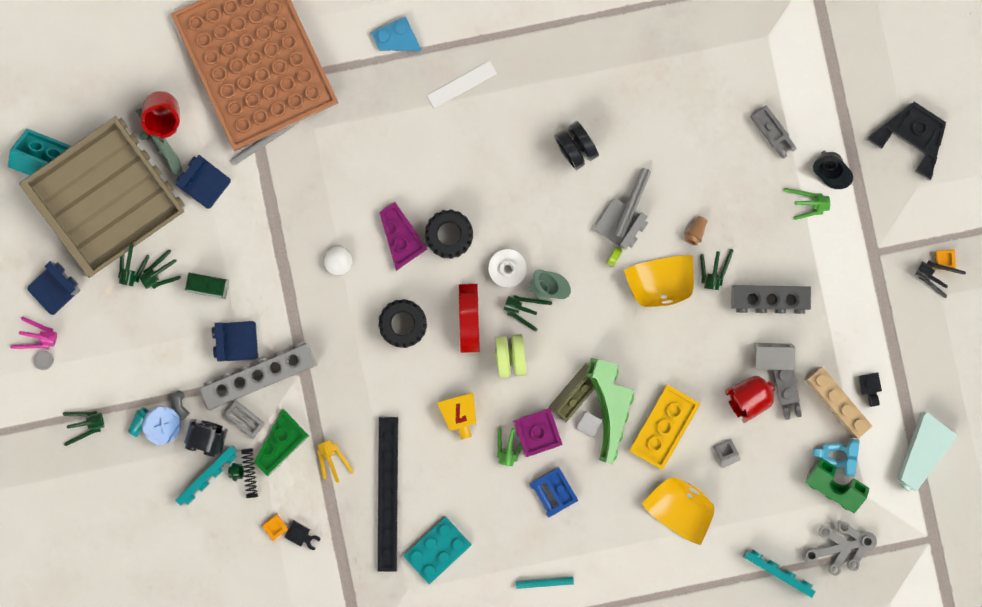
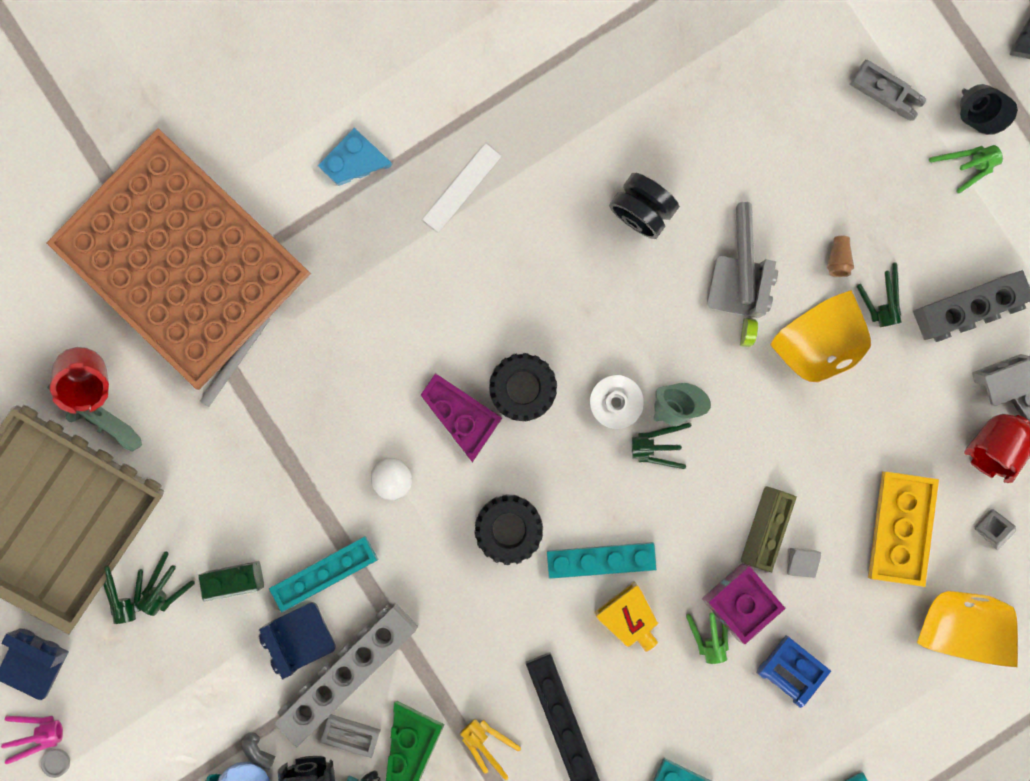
camera: 20 degrees left, 0 degrees up
dark blue bracket [176,155,231,209] -> none
red arch [459,284,480,353] -> none
yellowish green wheel [495,334,526,378] -> none
arch [586,358,634,464] -> none
none -> teal plate [269,536,379,612]
none -> teal plate [547,542,657,579]

